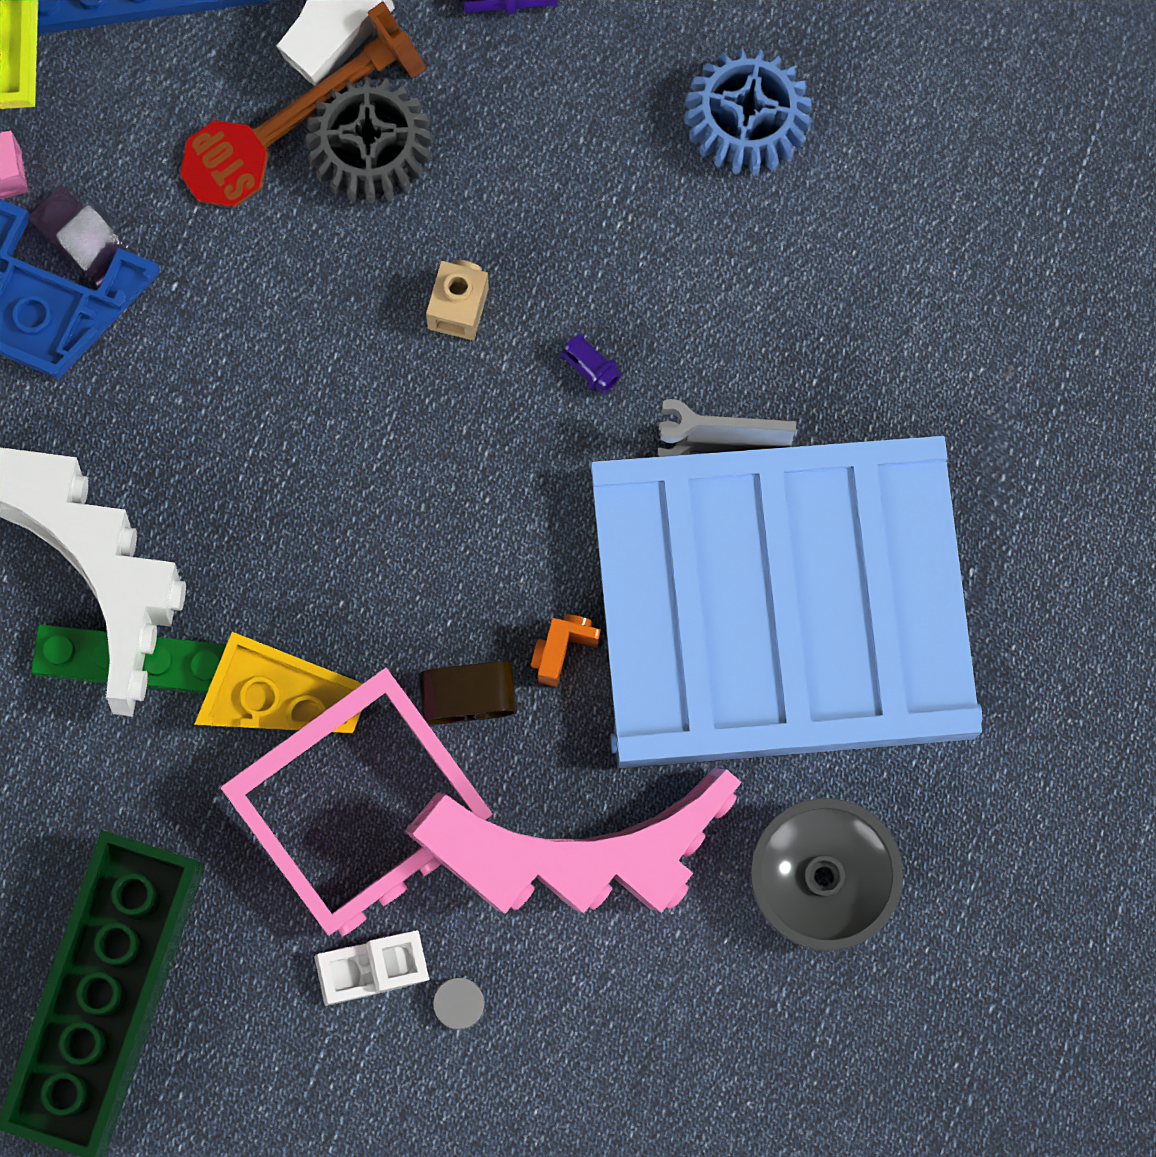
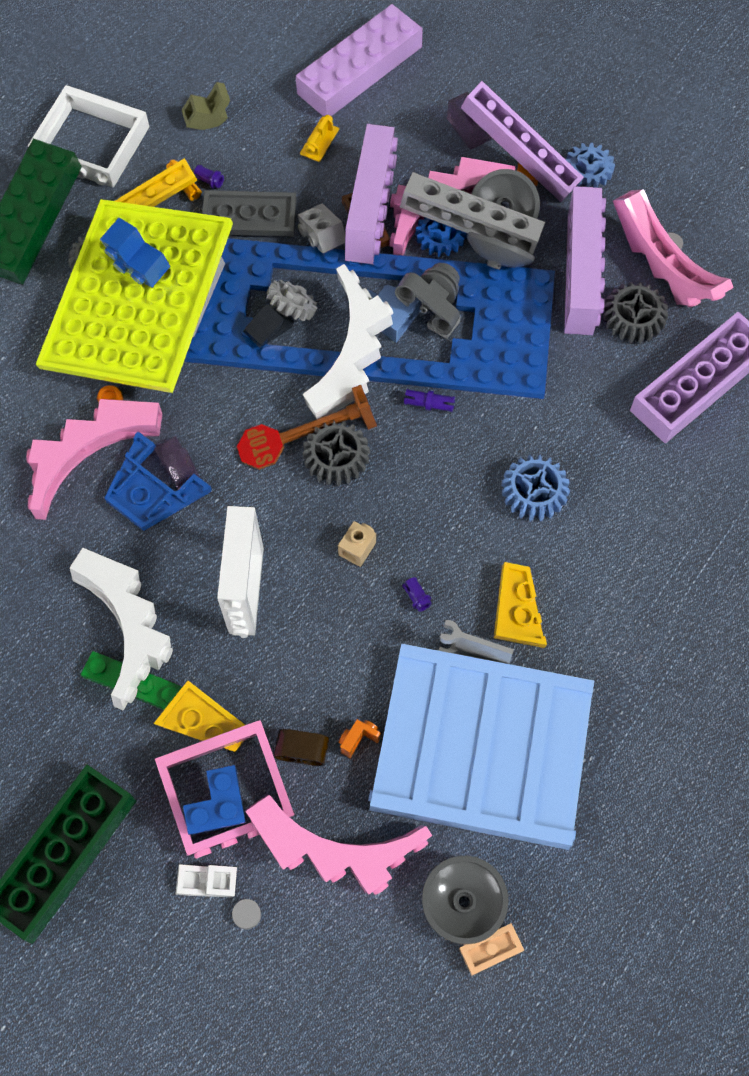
camera: 20 degrees right, 10 degrees down
none -> blue brick [183,765,246,835]
none -> white window [217,506,264,638]
none -> light nougat plate [459,923,524,976]
none -> yellow wing [494,562,547,648]

